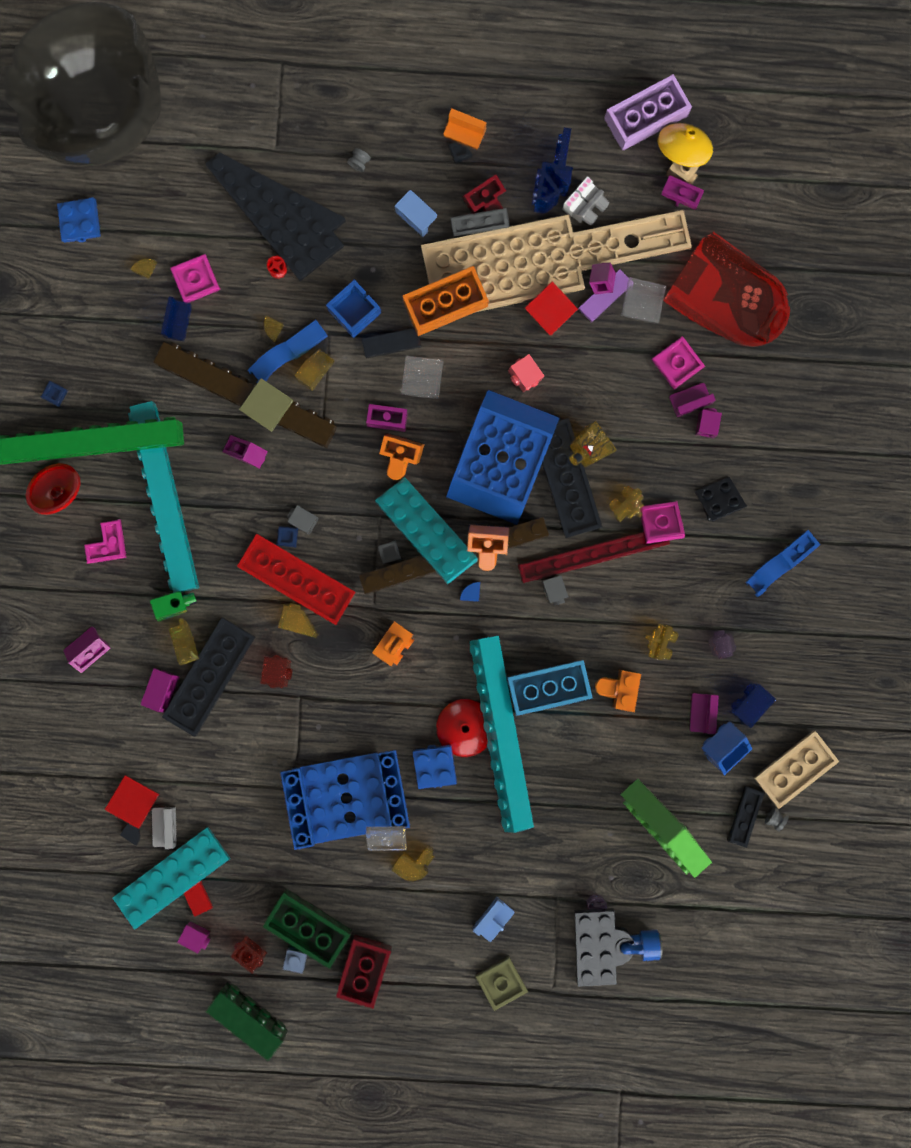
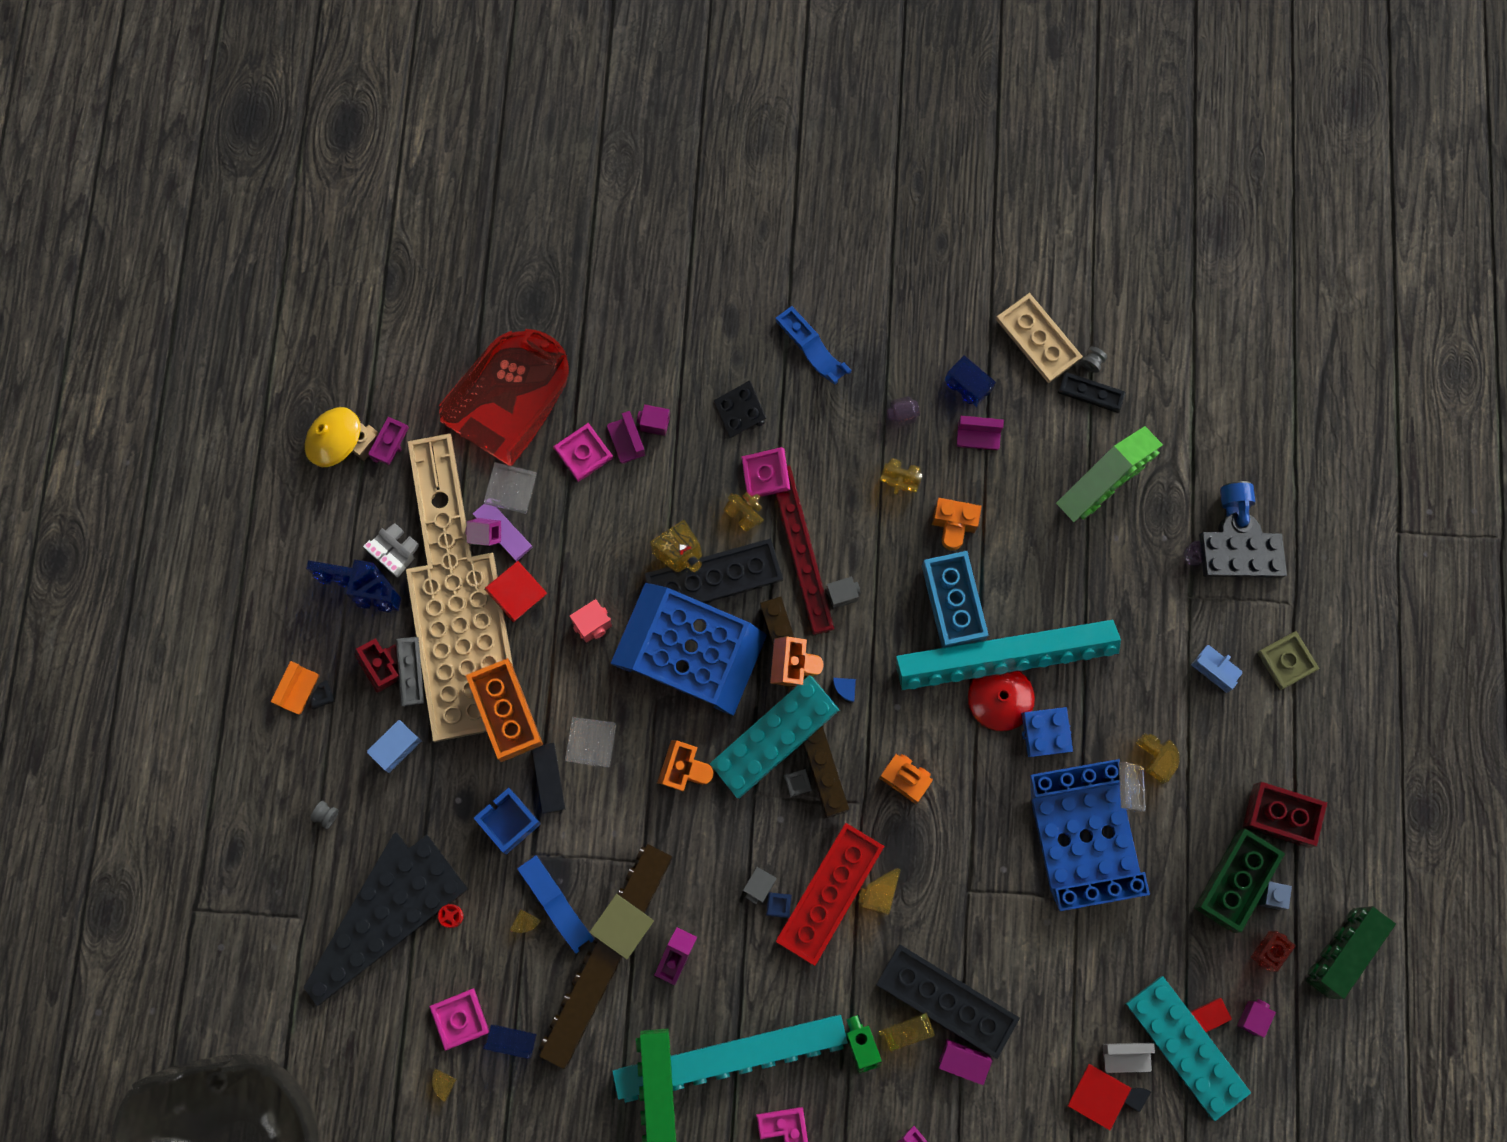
camera: 85 degrees left, 10 degrees down
clear red head [261,655,293,689] -> none
clear yellow slope [295,349,335,391] -> none
magenta brick [366,404,408,432] -> none
lavender brick [604,74,692,151] -> none
blue piece [702,721,752,776] -> none

